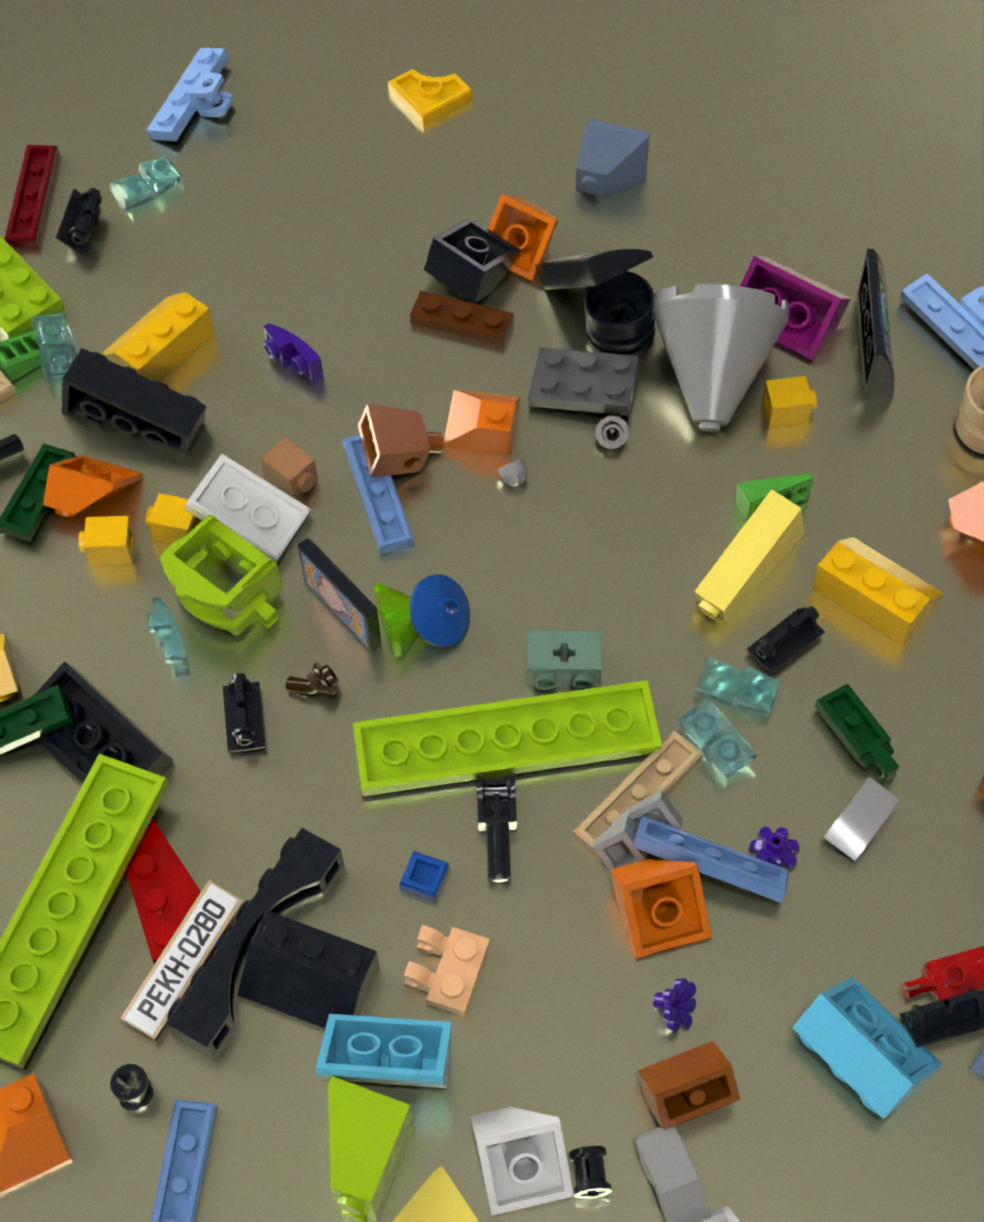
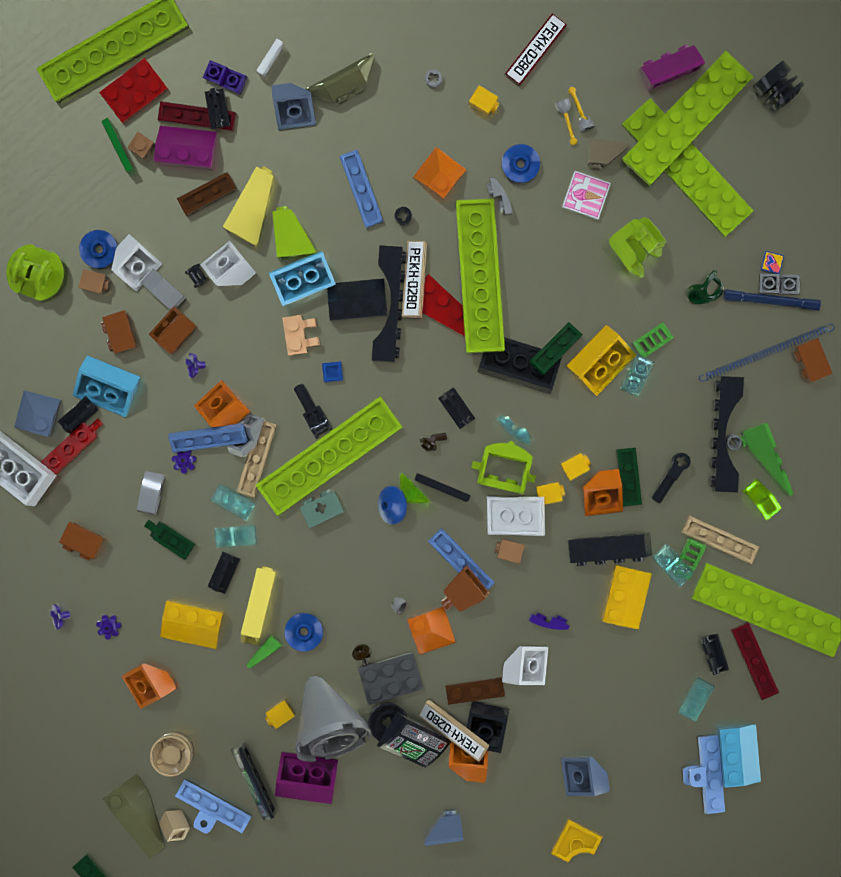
camera: 155 degrees right, 30 degrees up
none -> dark orange brick [101,310,138,355]
none -> blue dish [284,613,323,651]
none -> tile [419,700,489,762]
none -> white slope [502,646,548,685]
none -> sand blue slope [561,757,610,796]
none -> medium azure slope [717,724,761,787]

